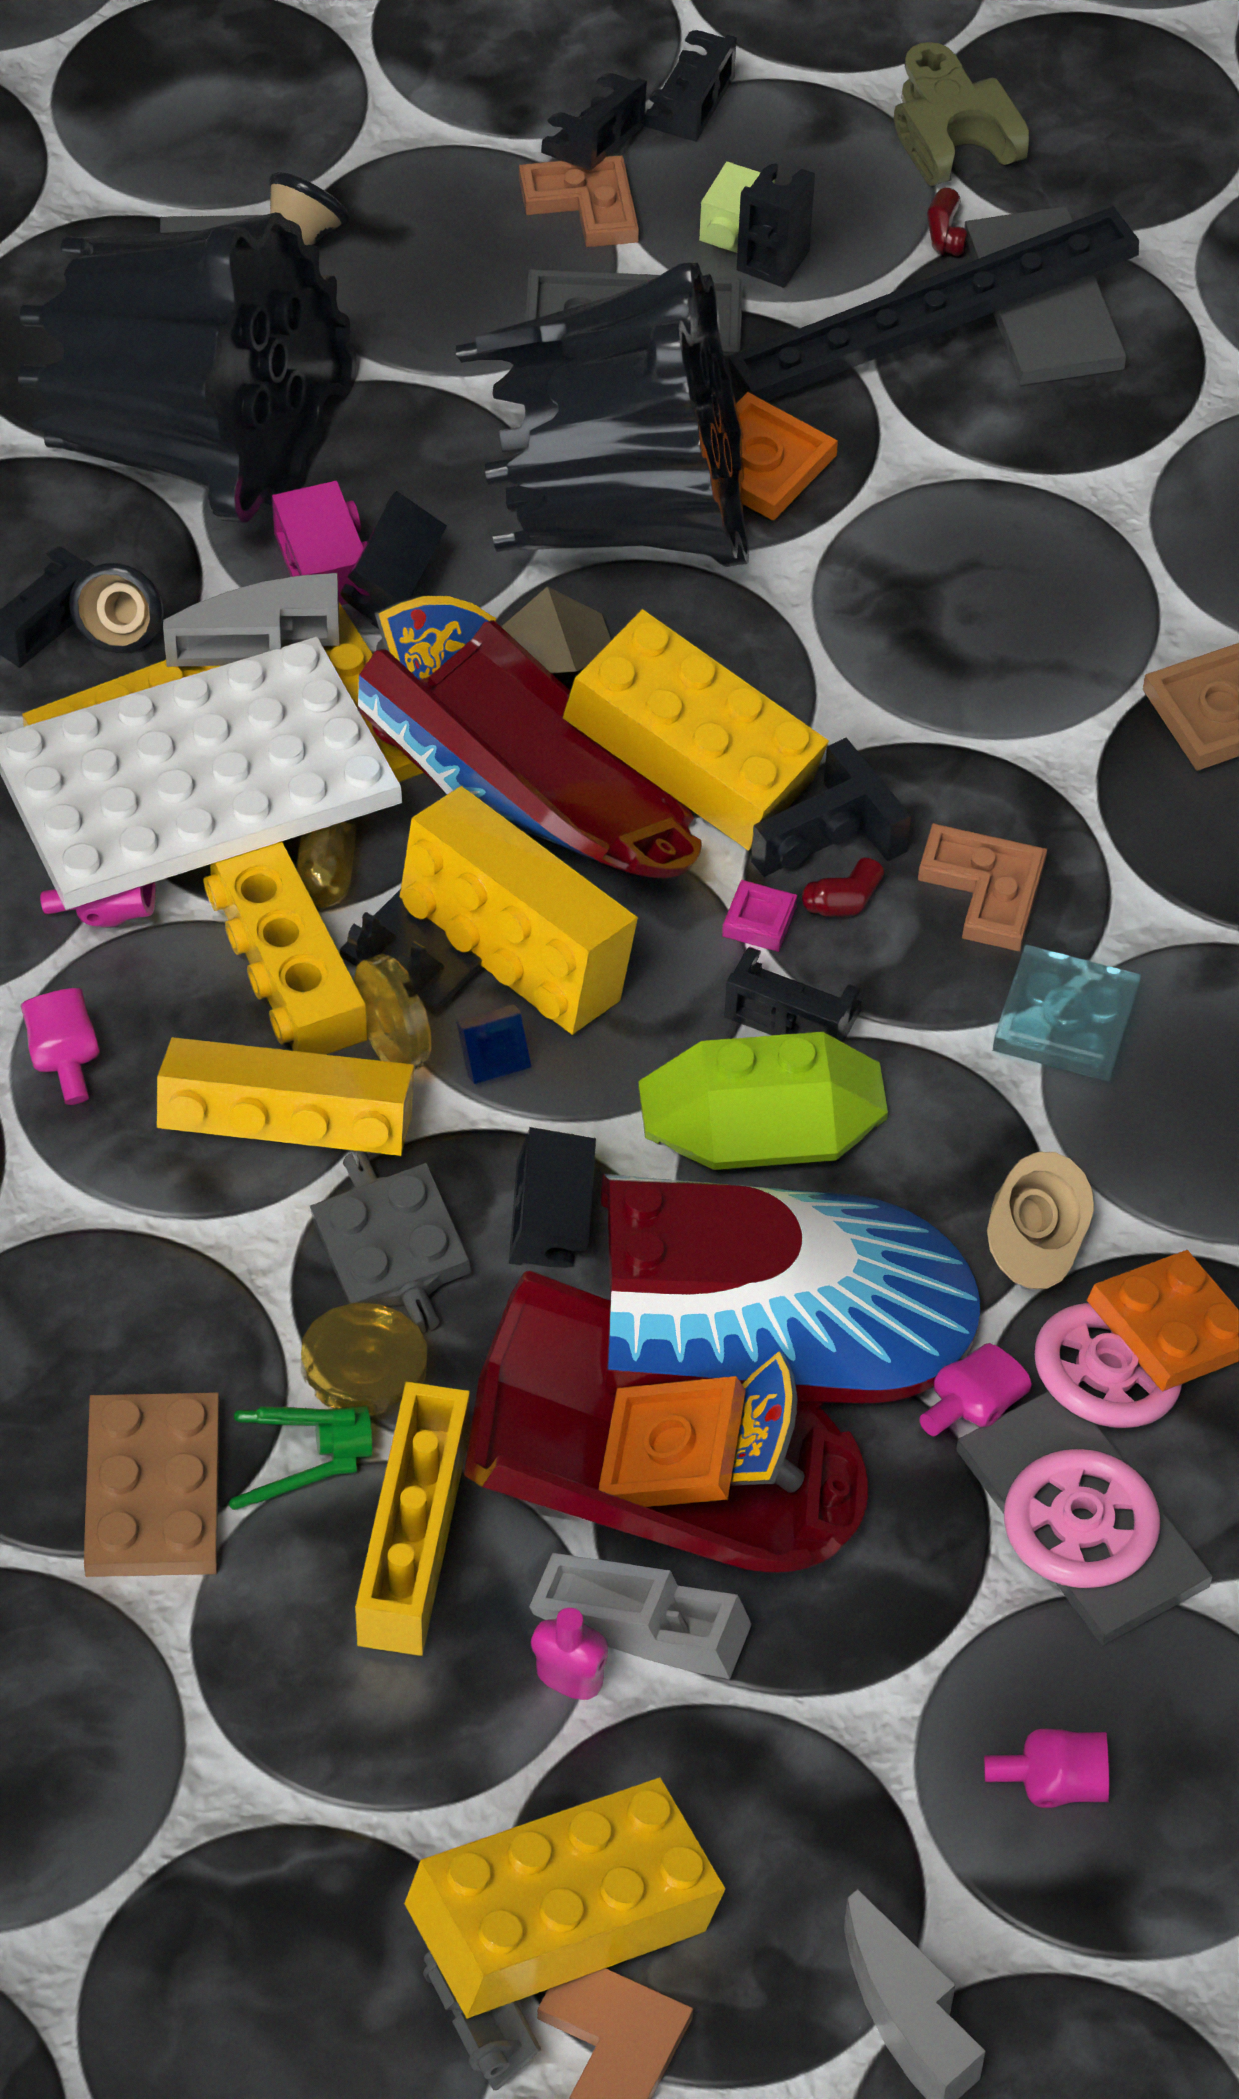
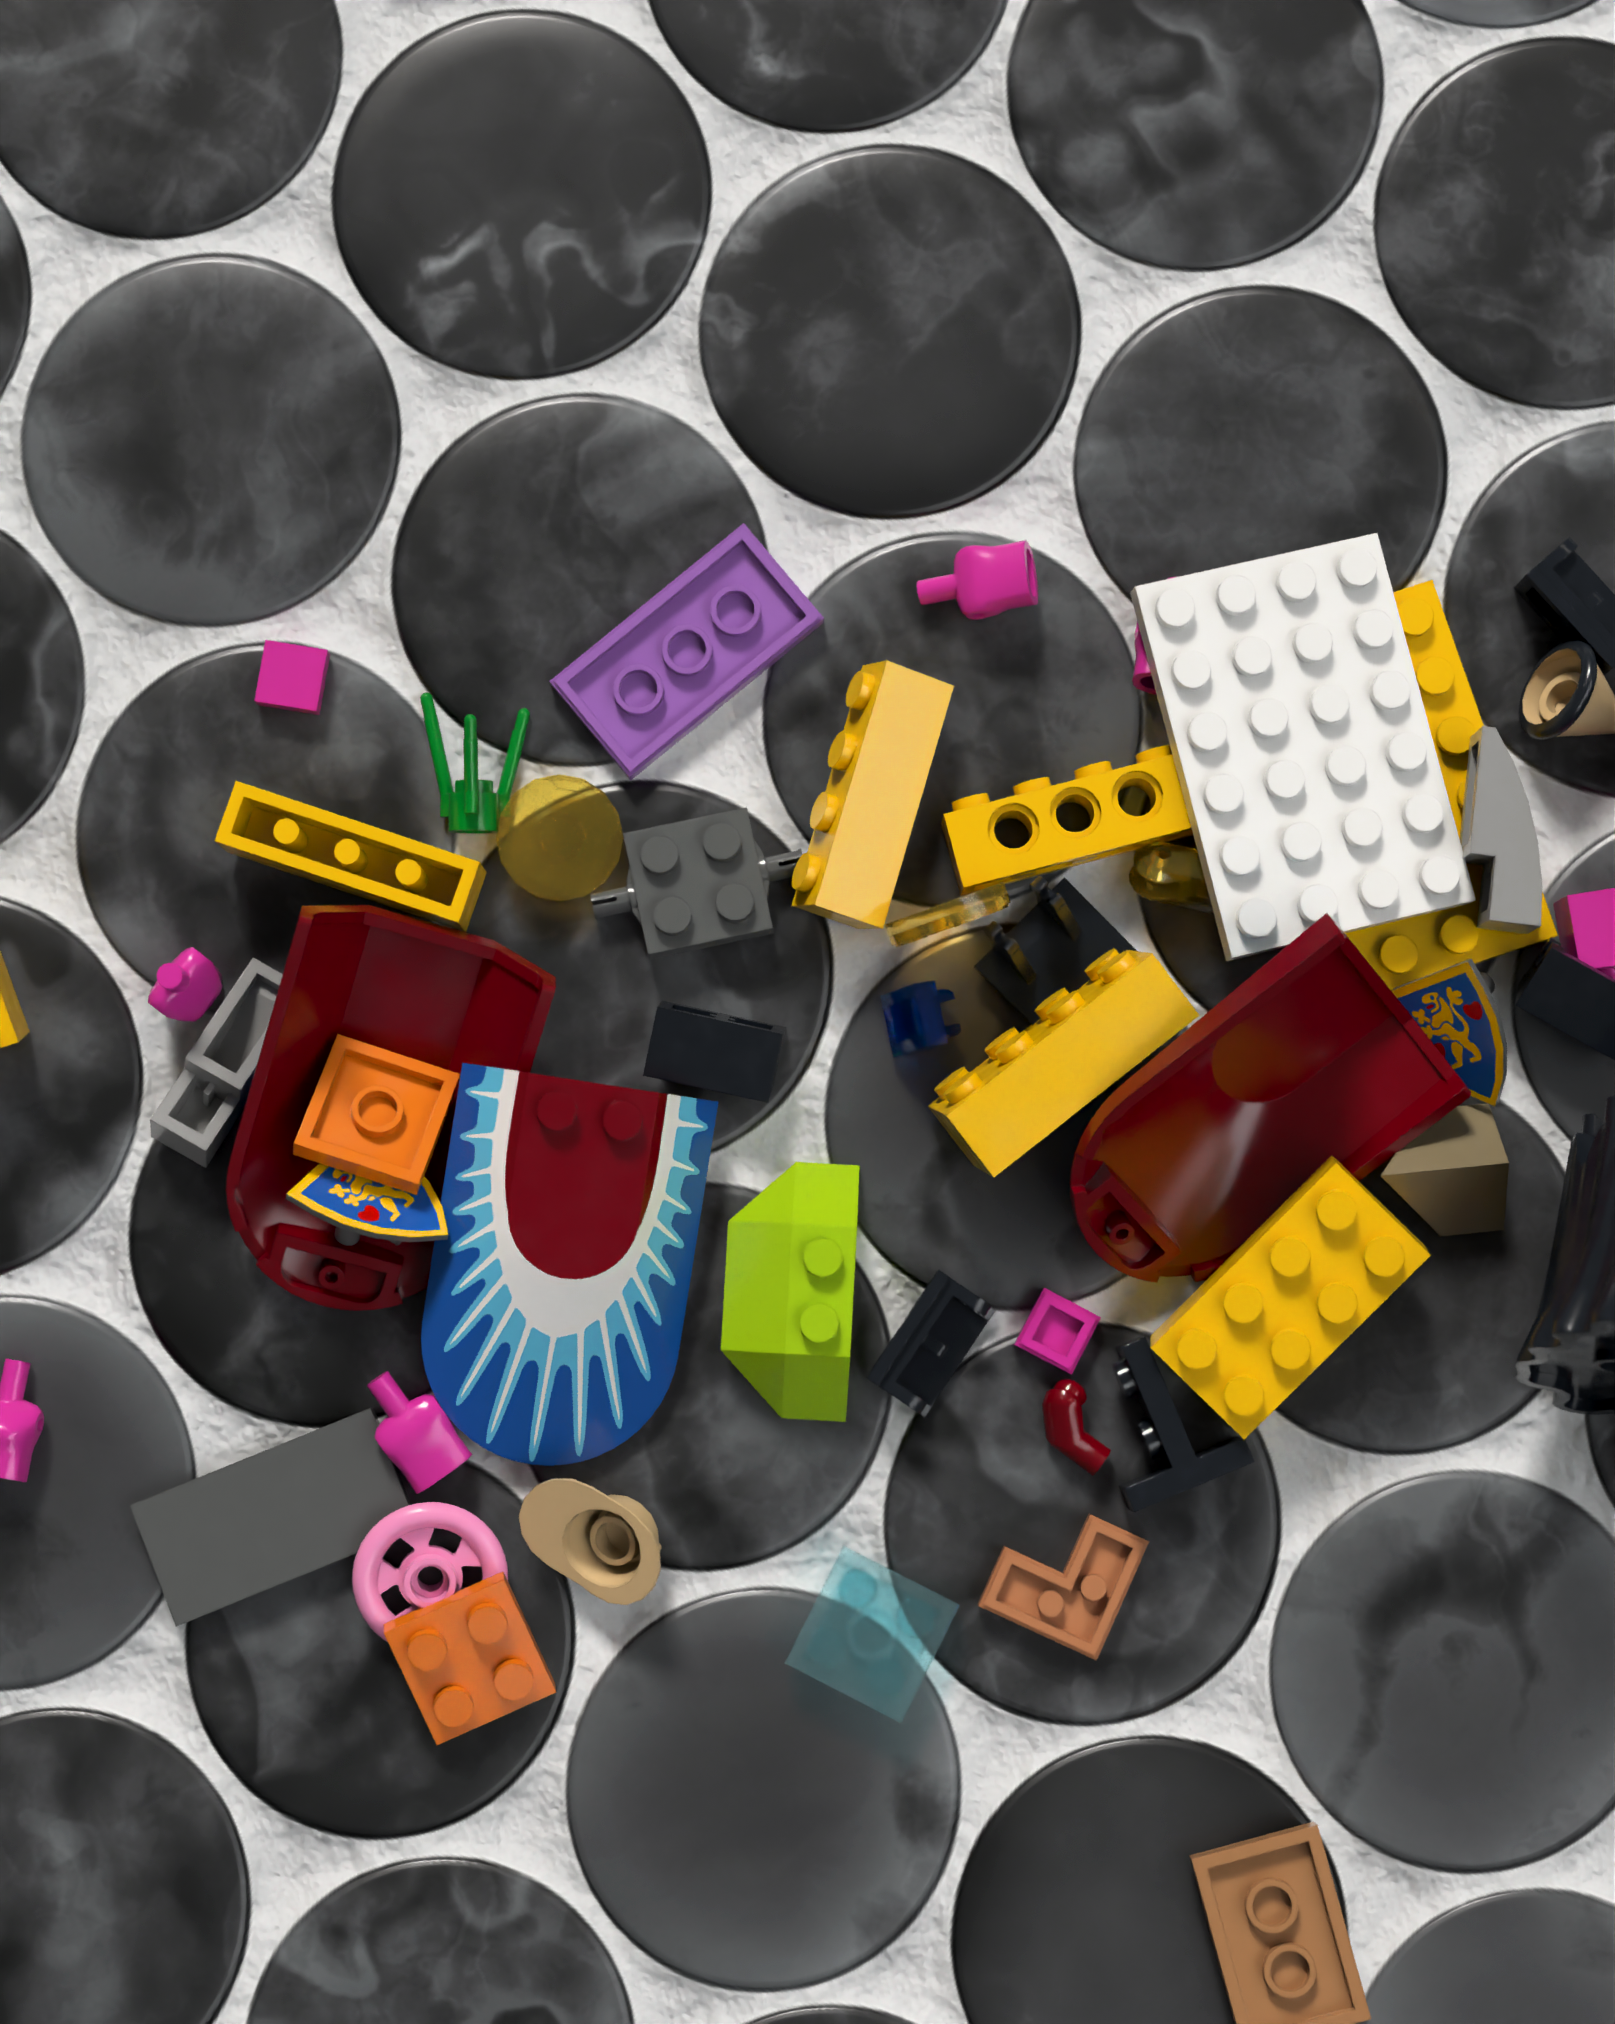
camera: 100 degrees right, 30 degrees up
medium nougat plate [84,1393,220,1577] -> none
bright pink plate [1004,1449,1160,1588] -> none
none -> dark pink tile [254,640,330,715]
none -> medium lavender tile [550,523,824,781]

